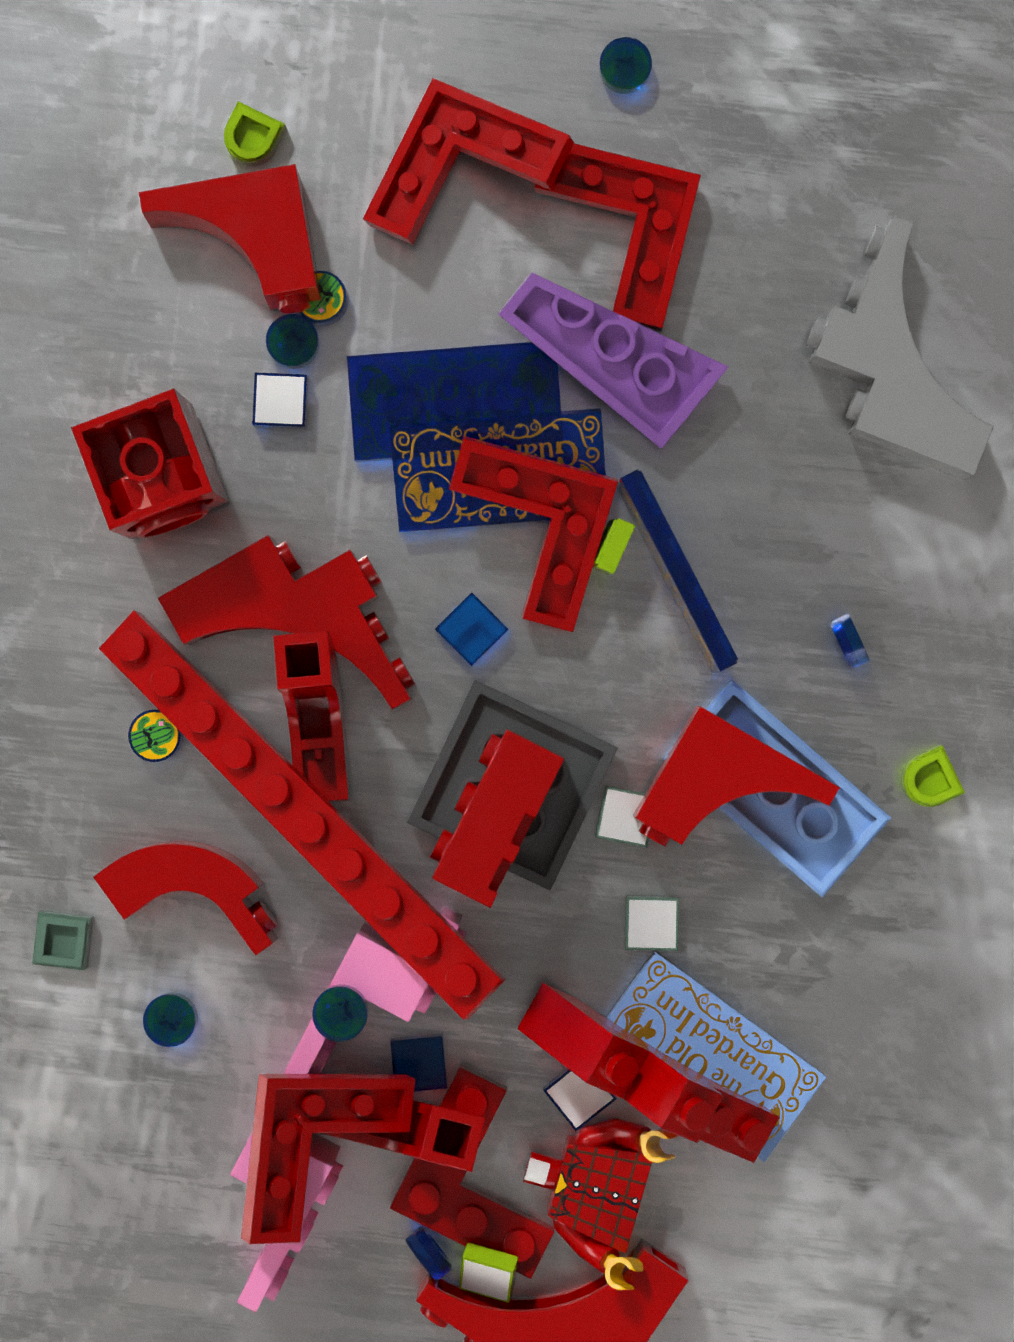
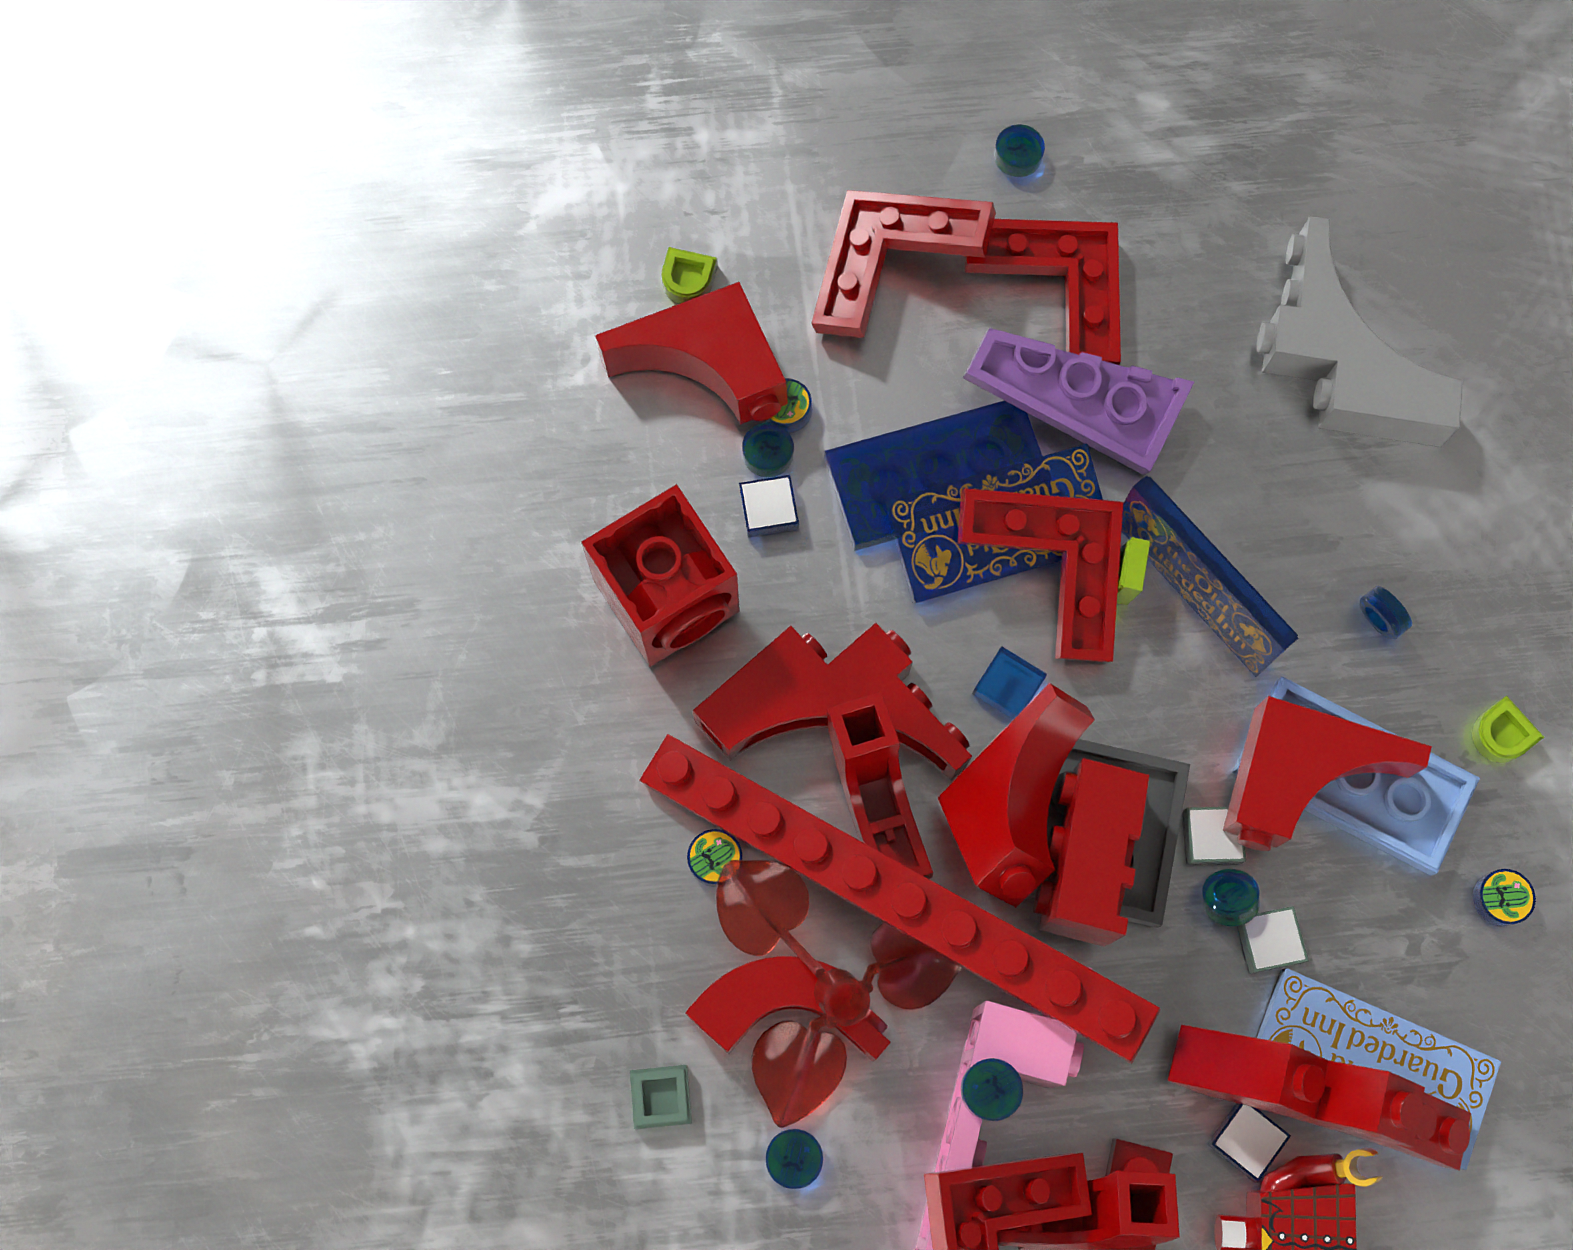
camera: 15 degrees left, 15 degrees down
clear blue tile [390,1033,448,1092] -> none
none -> clear red plant [715,860,963,1128]
none -> red arch [938,683,1095,908]
none -> tile [1202,869,1260,926]
none -> tile [1473,869,1536,927]

